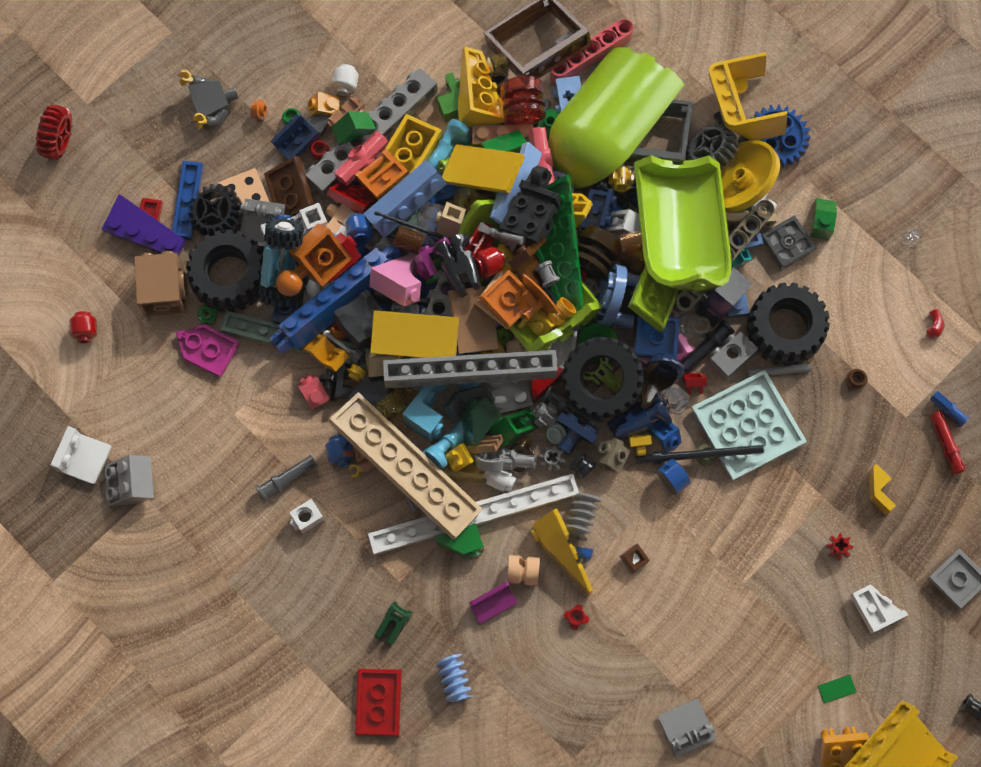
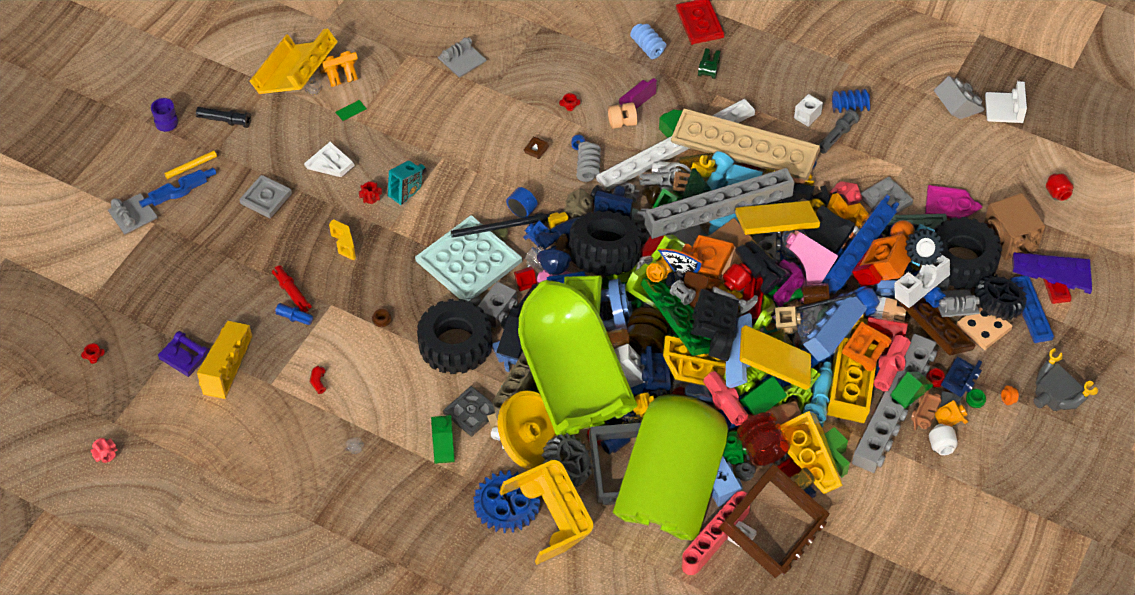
camera: 165 degrees right, 20 degrees down
yellow wedge [530,508,593,595] -> none
none -> teal torso [388,161,427,205]
none -> blue piece [832,89,871,113]
none -> light grey plate [861,177,913,214]

